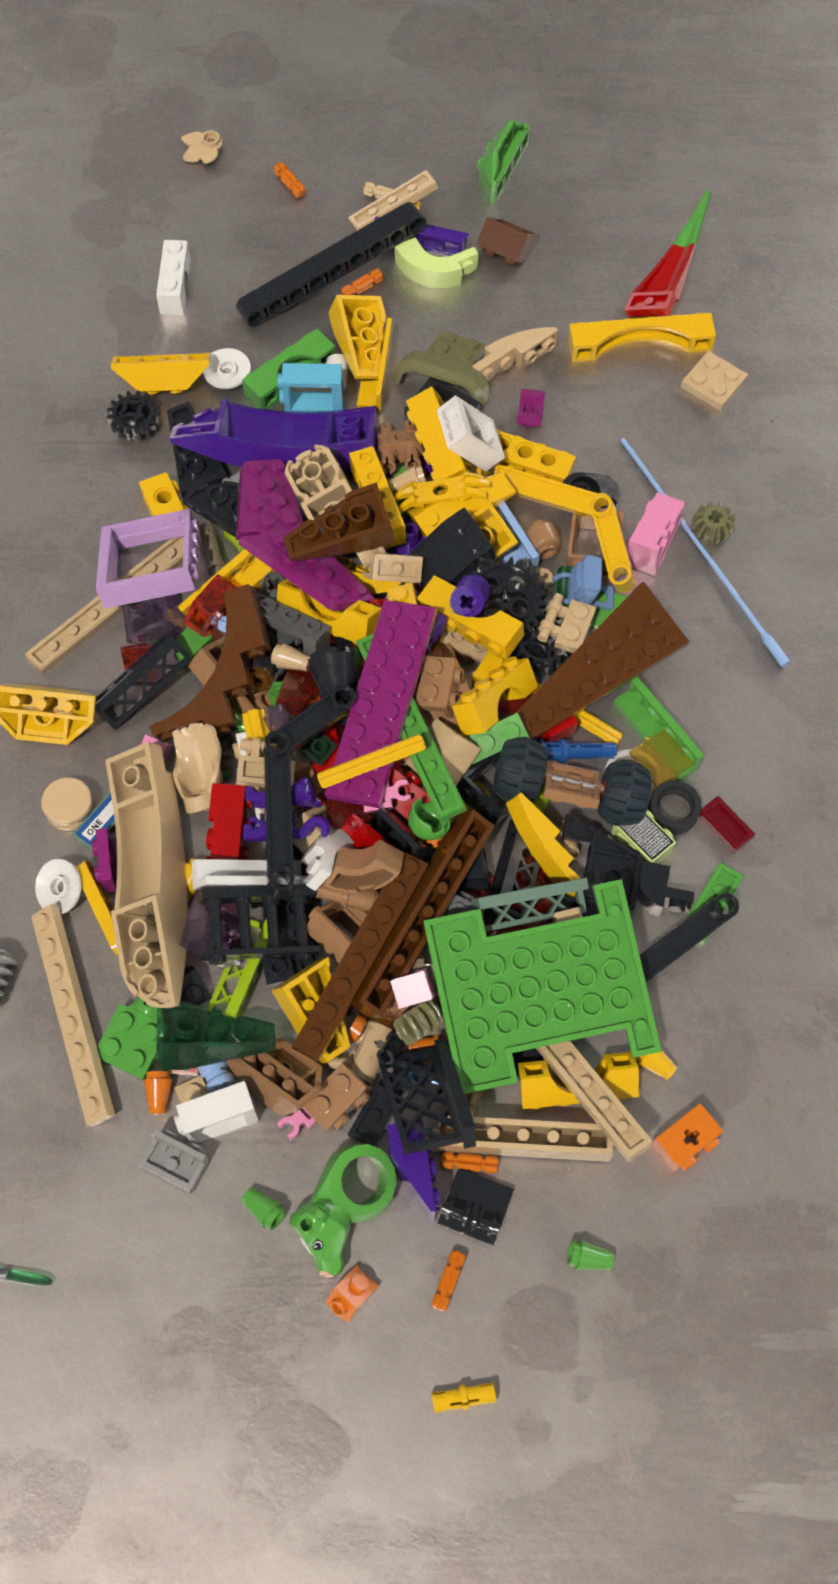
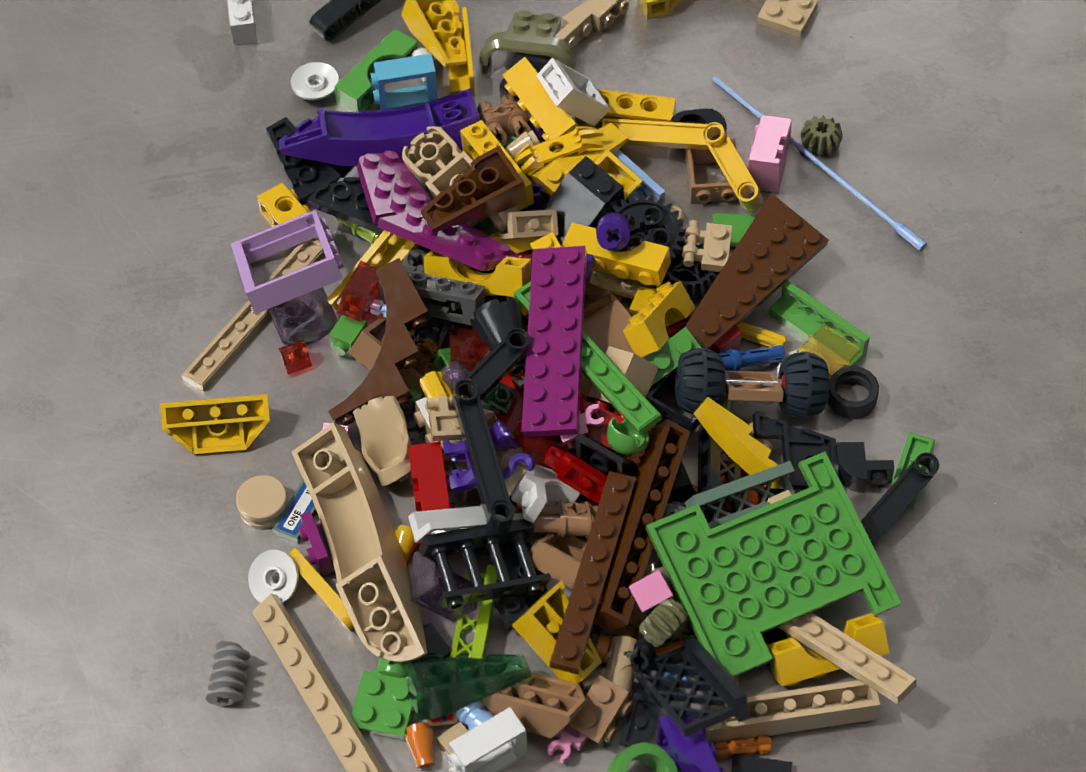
camera: 10 degrees left, 10 degrees down
black fence [95,632,193,730] -> none
black gear [107,390,161,441] -> none
yellow wedge [111,353,211,394] -> none
dark tan pin [200,522,226,588] -> none
tan cone [271,643,310,672] -> none
yellow axle [317,734,426,788] -> none
medium nougat brick [323,839,404,893] -> none
medium nougat bracket [415,656,464,718] -> none
magenta bracket [517,389,545,428] -> none
medium nougat head [525,520,561,559] -> none
medium blue piece [553,555,614,620] -> none
brick [611,810,676,864] -> none
yellow cone [635,1049,677,1080] -> none
orange brick [653,1103,723,1173] -> none
dark red tile [699,796,756,854] -> none

